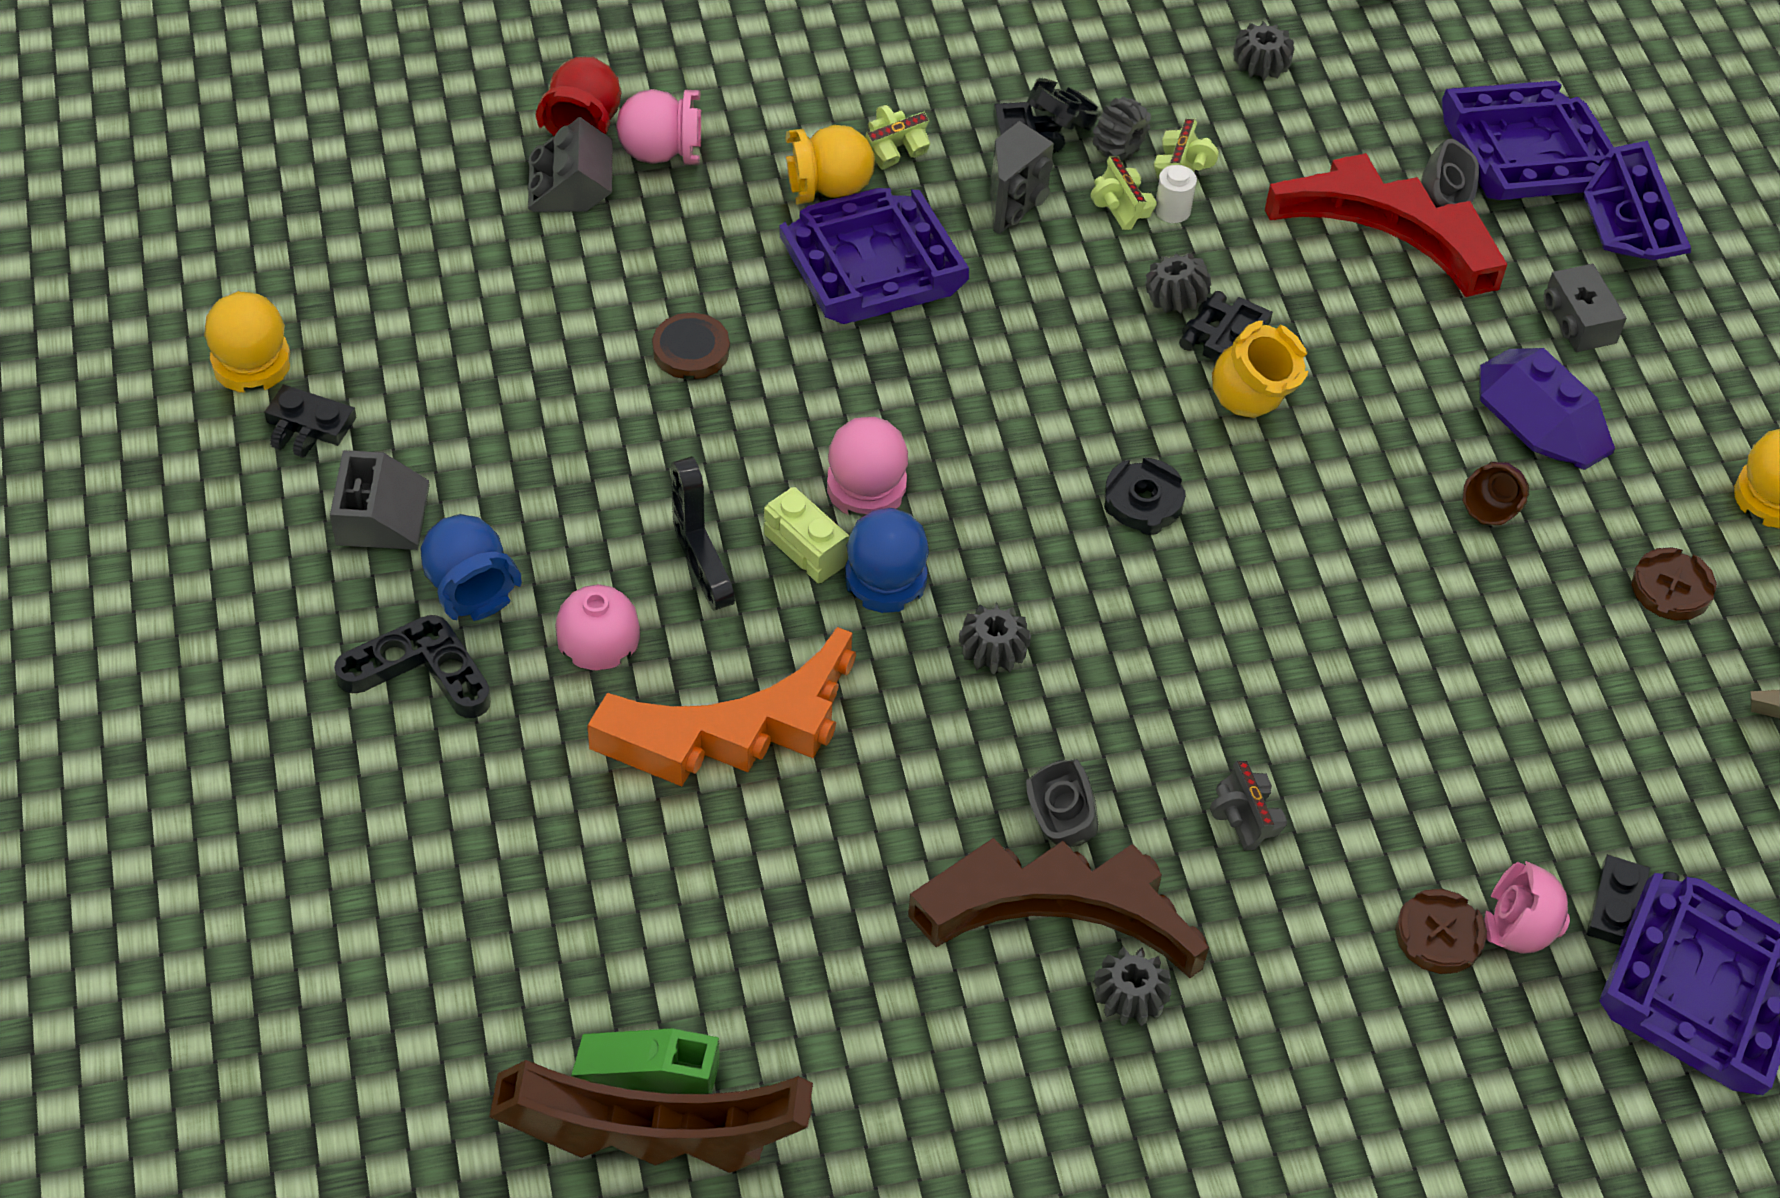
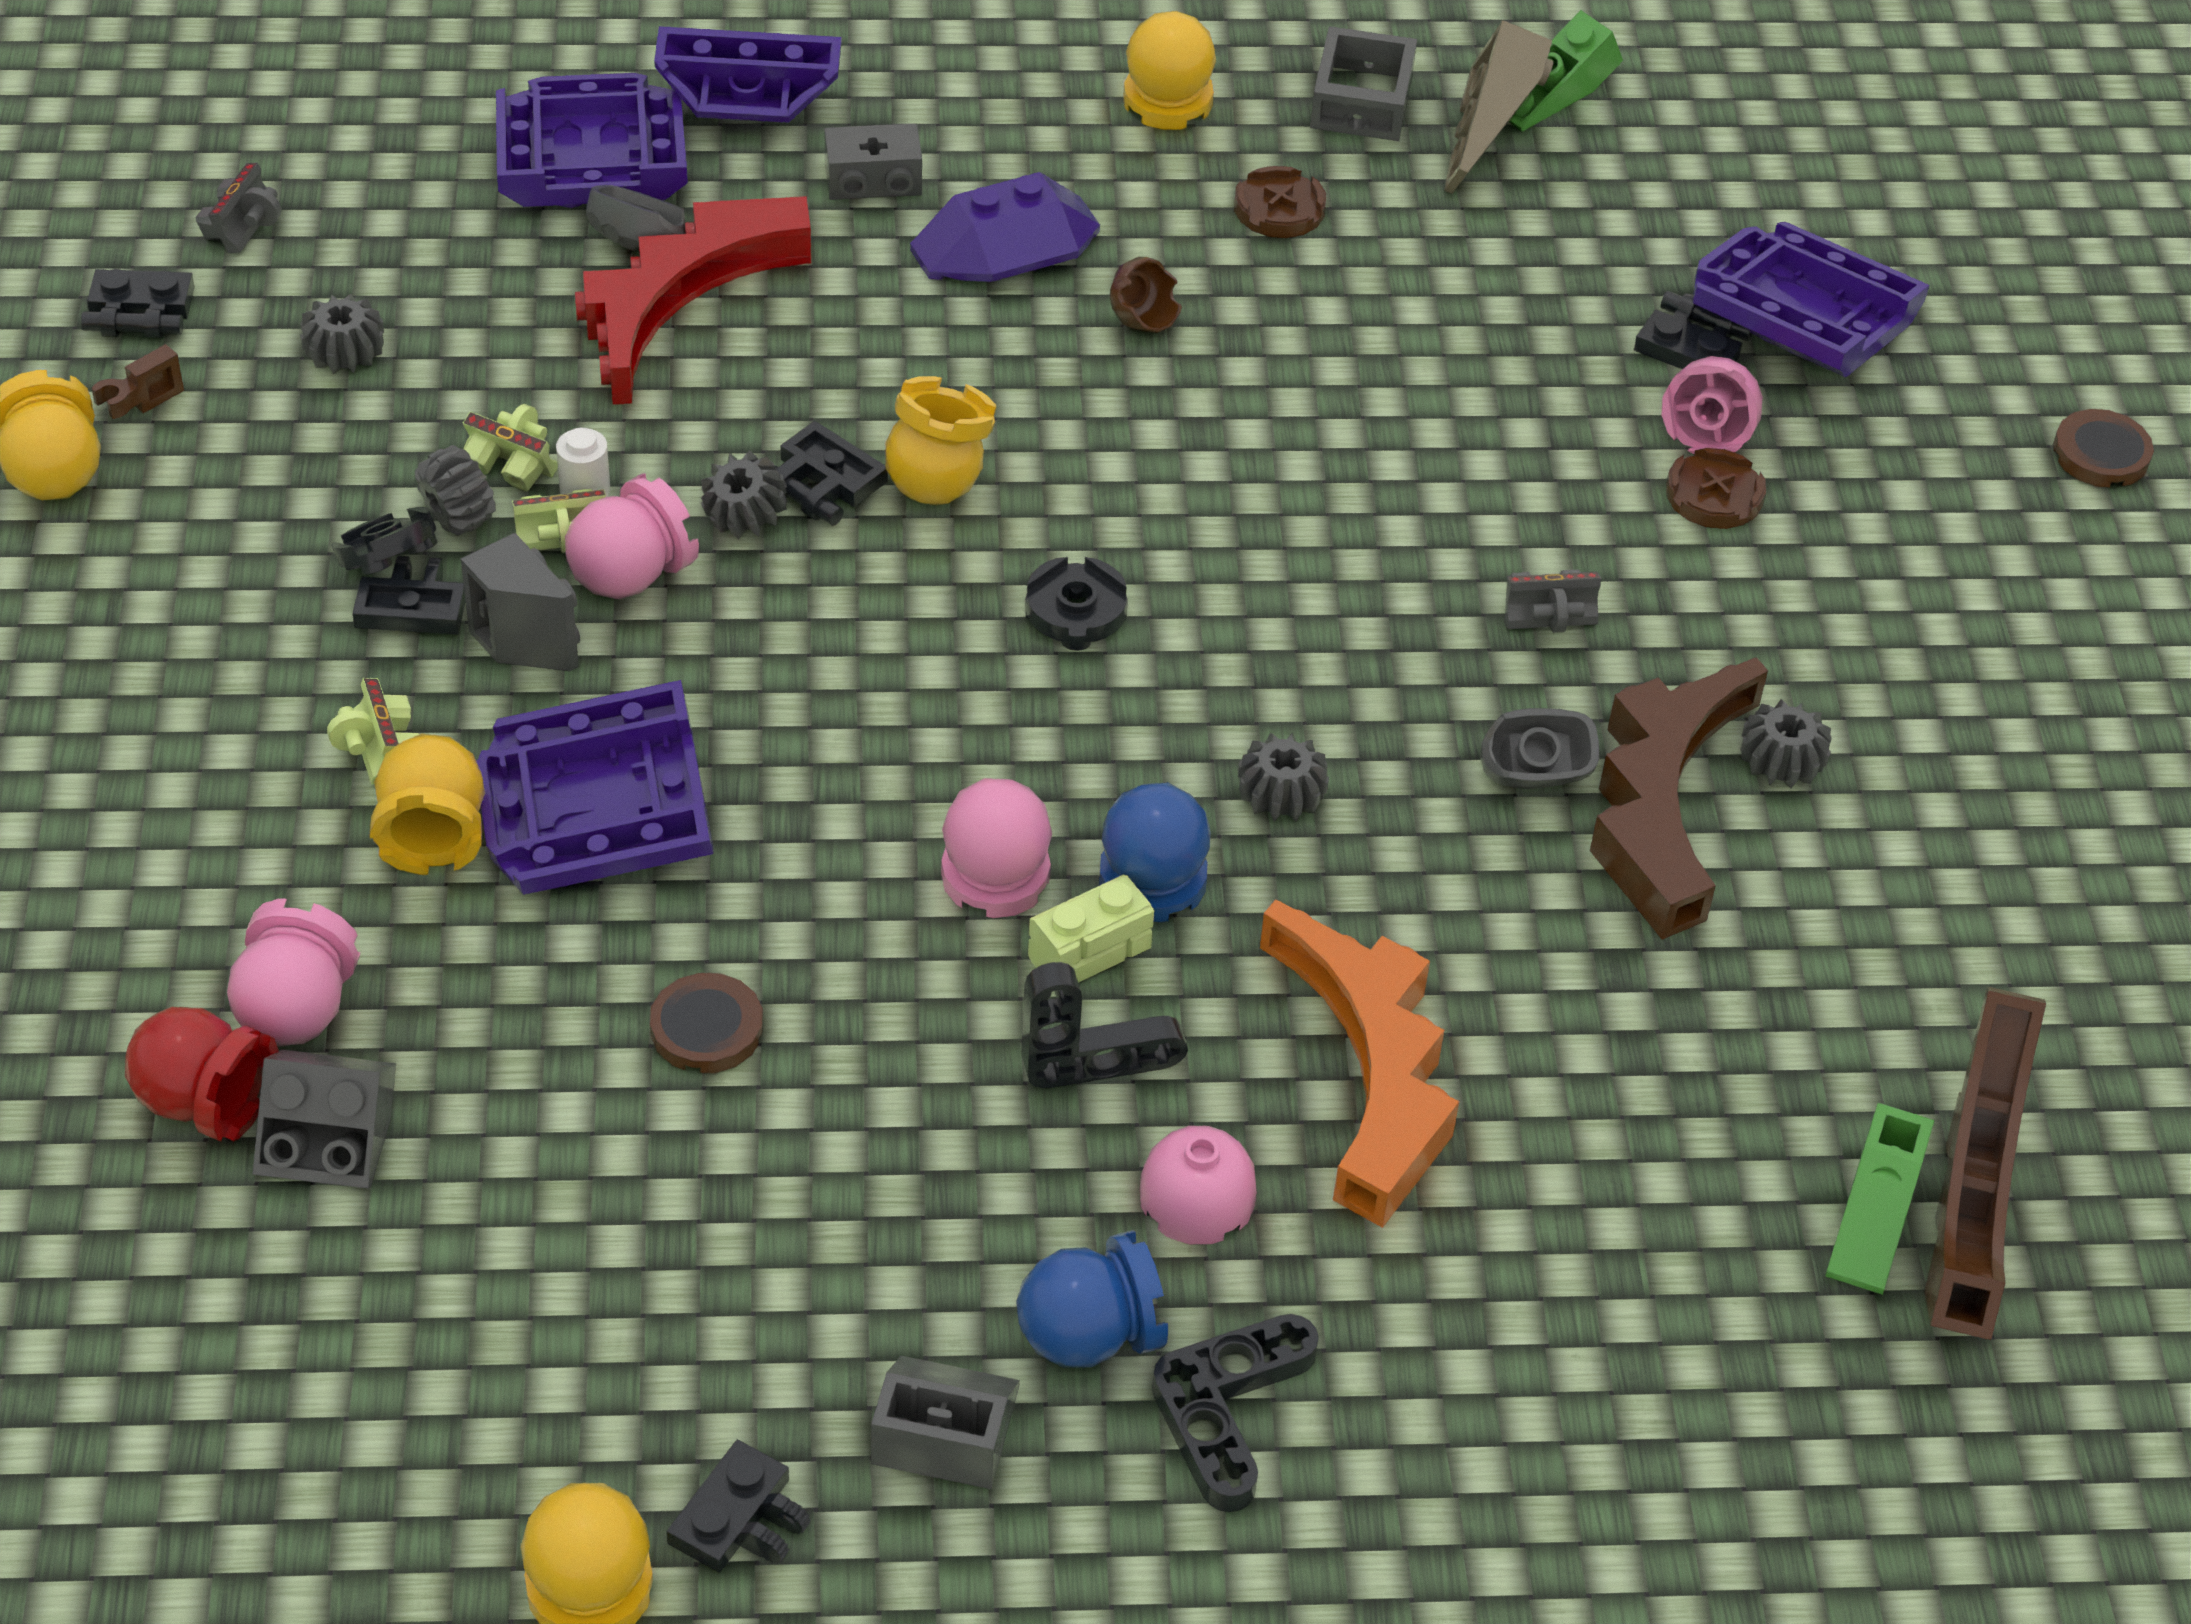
camera: 80 degrees left, 5 degrees down
none -> bright pink tile [565,473,699,599]

